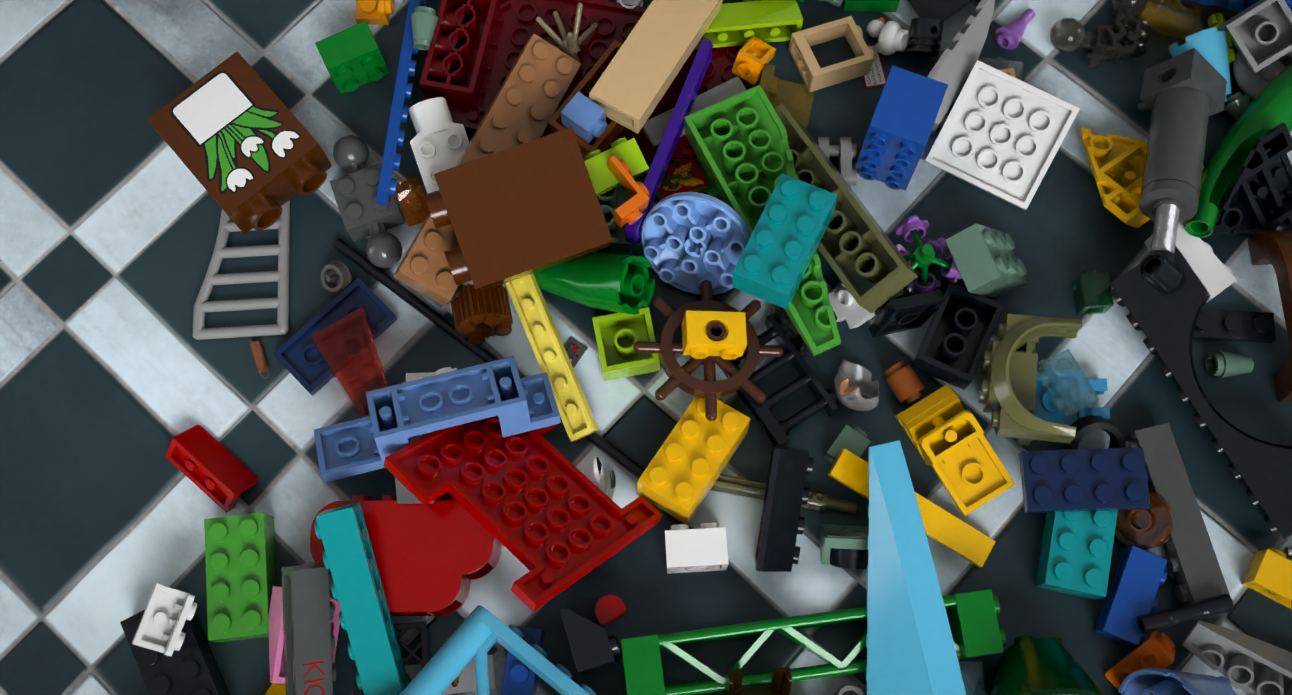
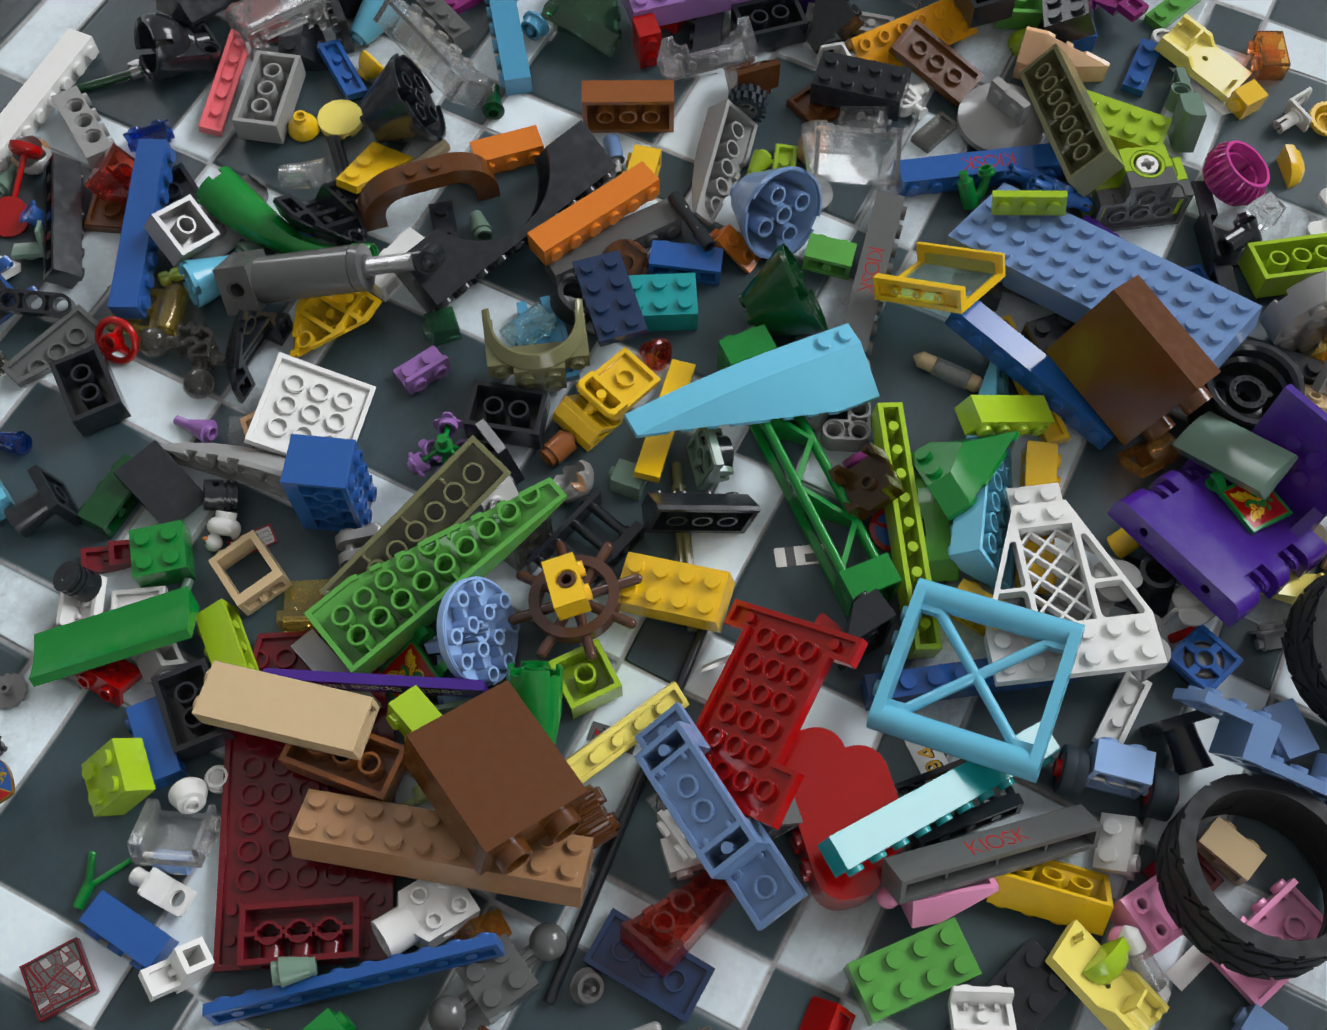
camera: 110 degrees left, 10 degrees down
dark tan plant [536,2,598,66] -> none
medium blue brick [561,91,607,143] -> none
orange bracket [607,154,650,228] -> none
white brick [665,522,729,574] -> none
light orange bracket [732,36,776,84] -> none
teal brick [732,173,837,310] -> none
sand green brick [945,223,1027,298] -> none
none -> black wedge [224,309,293,404]
none -> medium lavender bracket [392,345,451,396]
none -> orange brick [527,161,660,266]
none -> clear red brick [639,338,672,372]
none -> white sticker [774,544,824,567]

